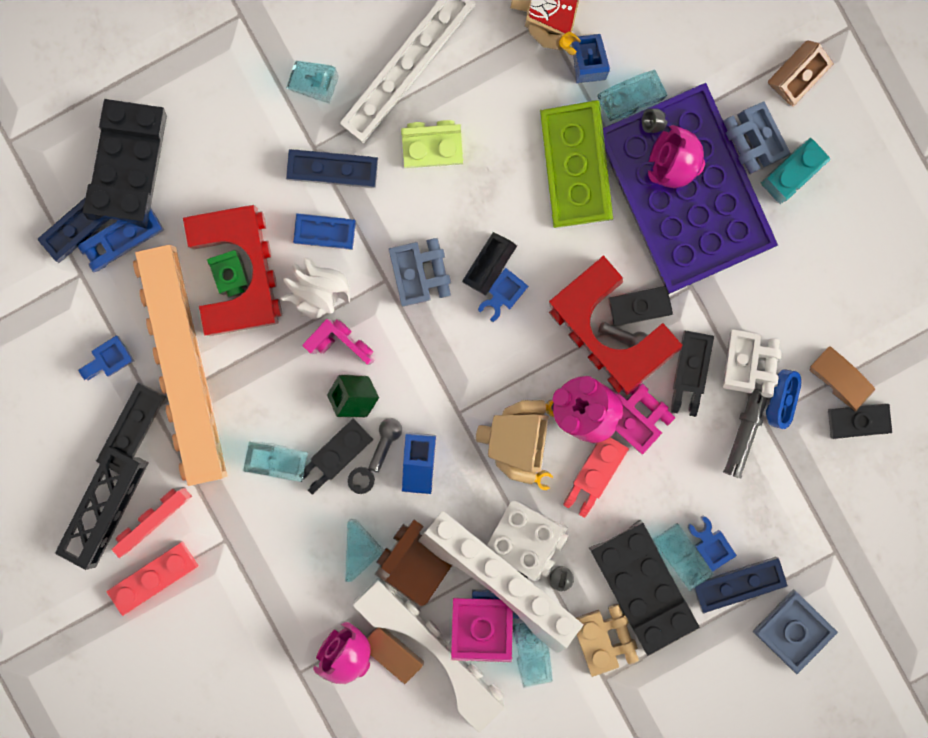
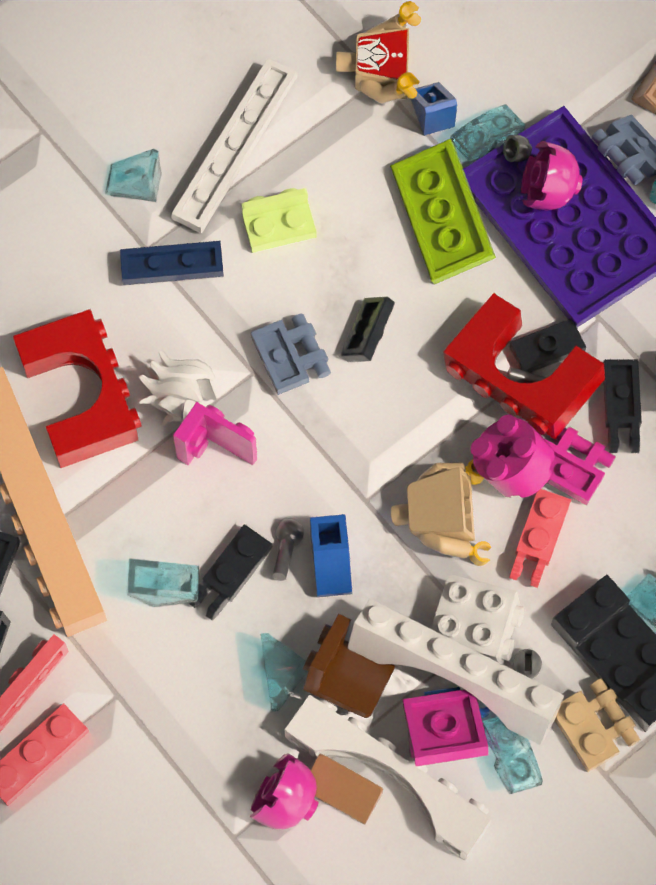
camera: 10 degrees left, 20 degrees down
green brick [207,250,250,298] -> none
blue plate [293,213,356,250] -> none
dark green panel [327,375,379,418] -> none
black bush [347,467,375,494] -> none
blue plate [478,268,529,322] -> none

